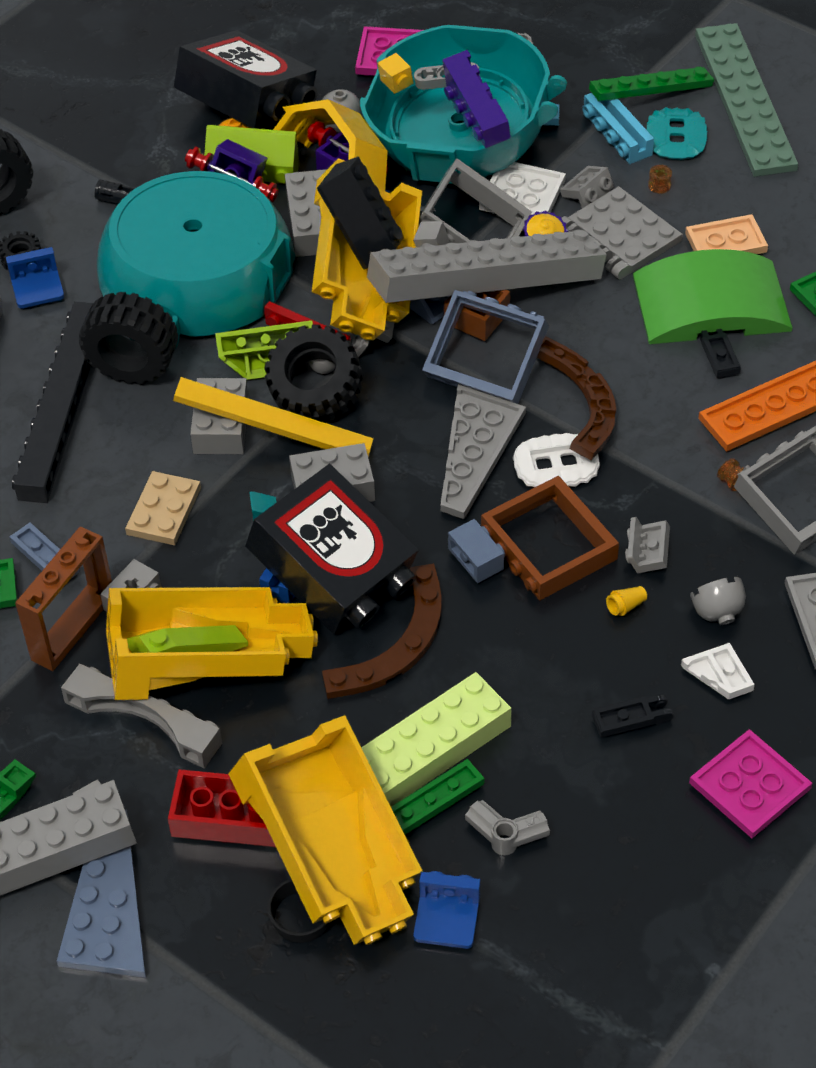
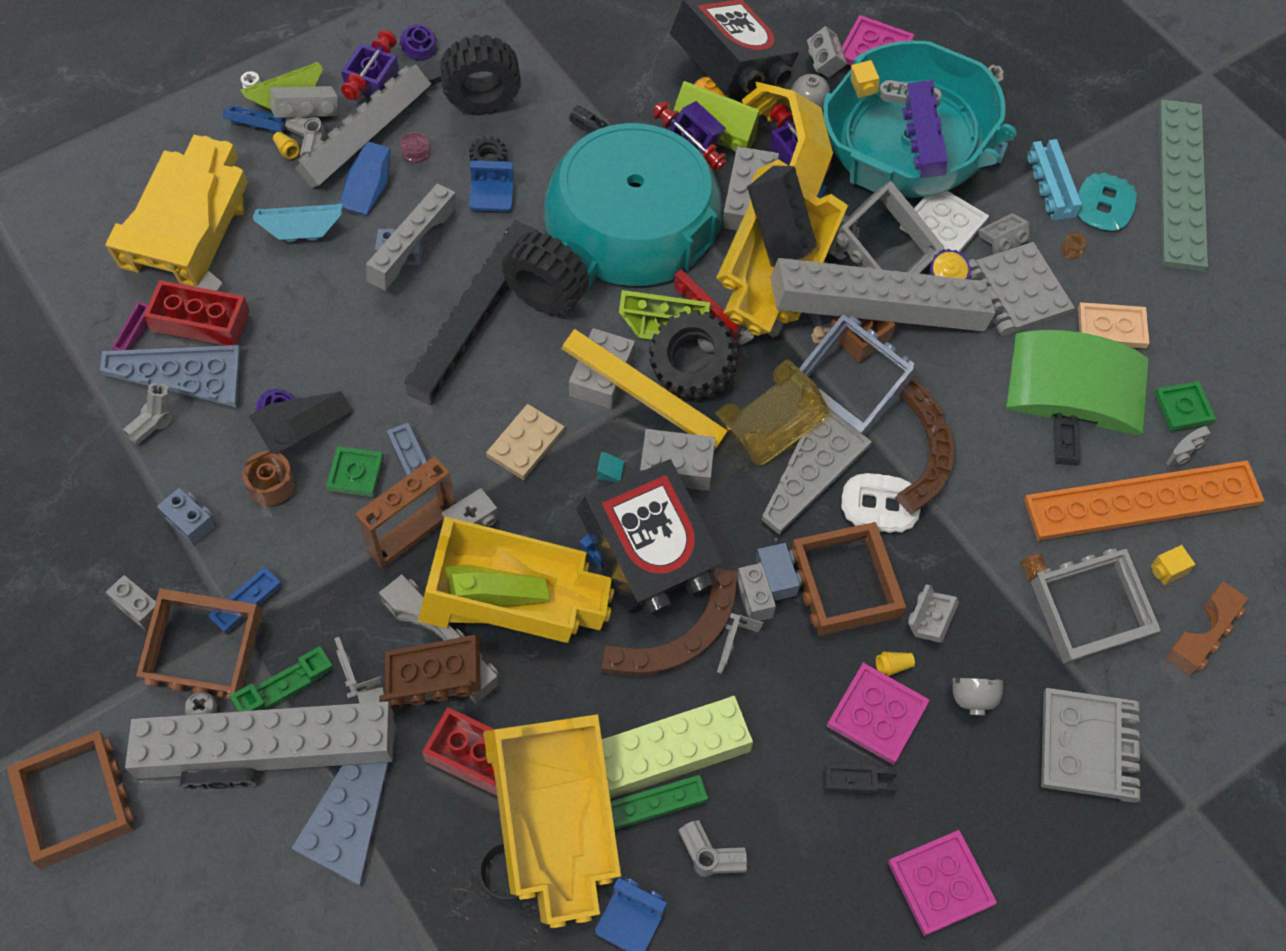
camera: 15 degrees right, 10 degrees up
light grey slope [414,221,450,247] -> none
green plate [588,67,714,101] -> none
white wing [681,643,755,699] -> none
none -> light grey piece [334,637,381,699]
none -> reddish brown bracket [379,635,481,709]
none -> clear yellow windscreen [715,359,828,465]
none -> light grey piece [717,613,763,674]
none -> light grey brick [737,563,776,621]
none -> light grey brick [807,26,847,78]
none -> tan hand [811,326,831,344]
none -> dark pink plate [827,663,930,765]

